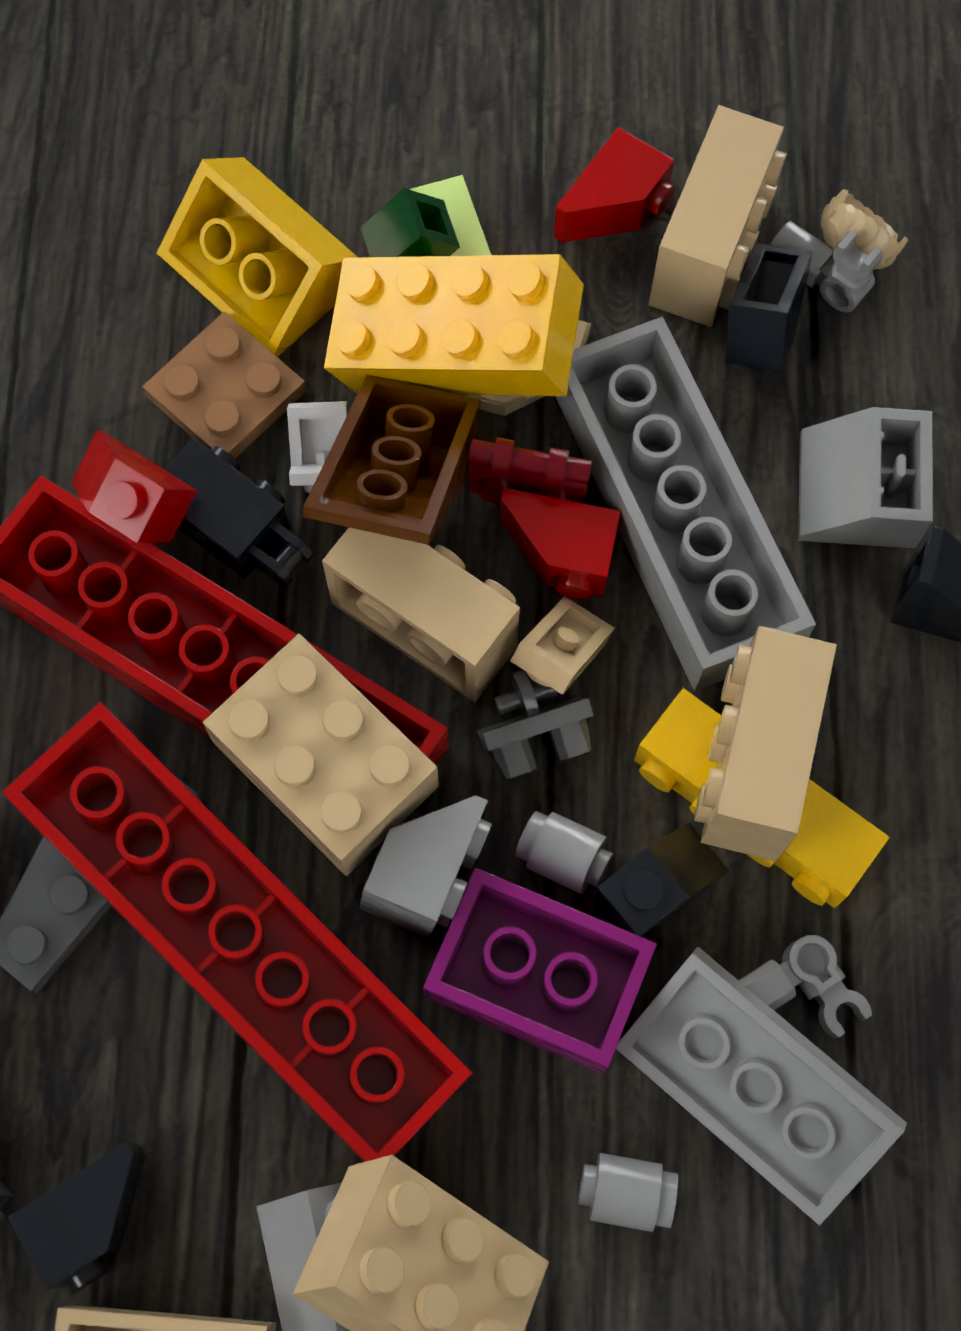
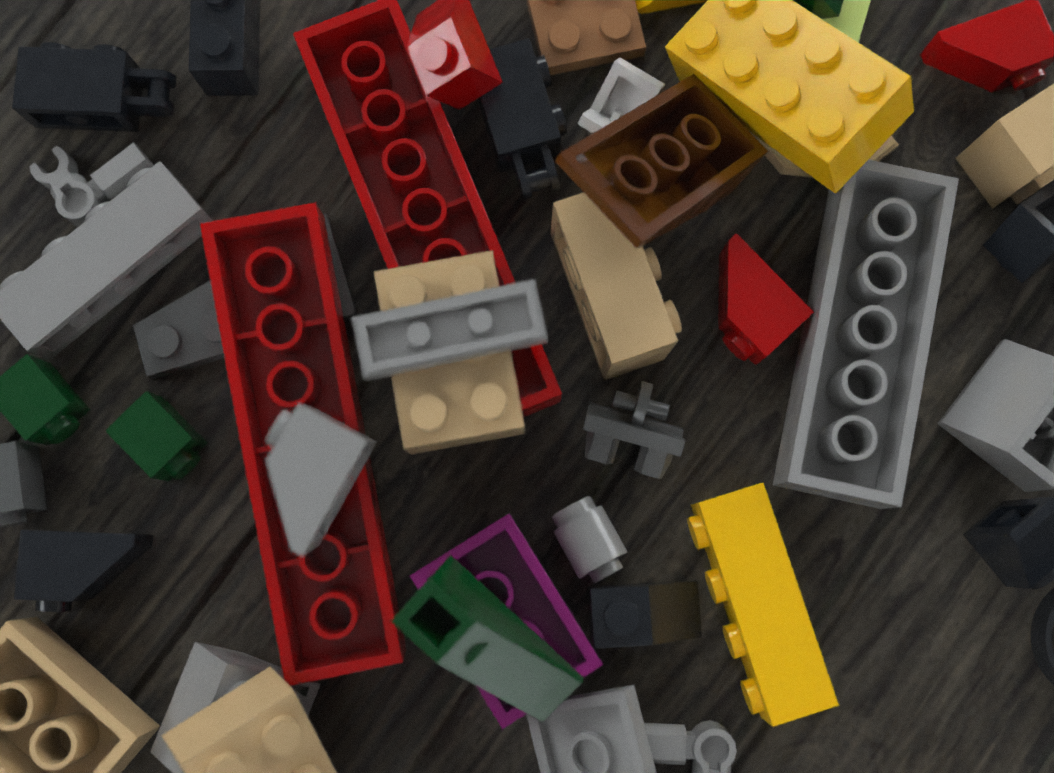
camera: 35 degrees right, 10 degrees up
light grey slope [359,795,492,938] -> none
dark red plate [468,437,592,504] -> none
tan plate [510,596,615,695] -> none
tan brick [694,626,837,861] -> none
none -> dark green brick [105,391,208,481]
none -> light grey slope [266,403,377,557]
none -> light grey tile [352,279,548,381]
none -> dark green slope [391,555,584,722]

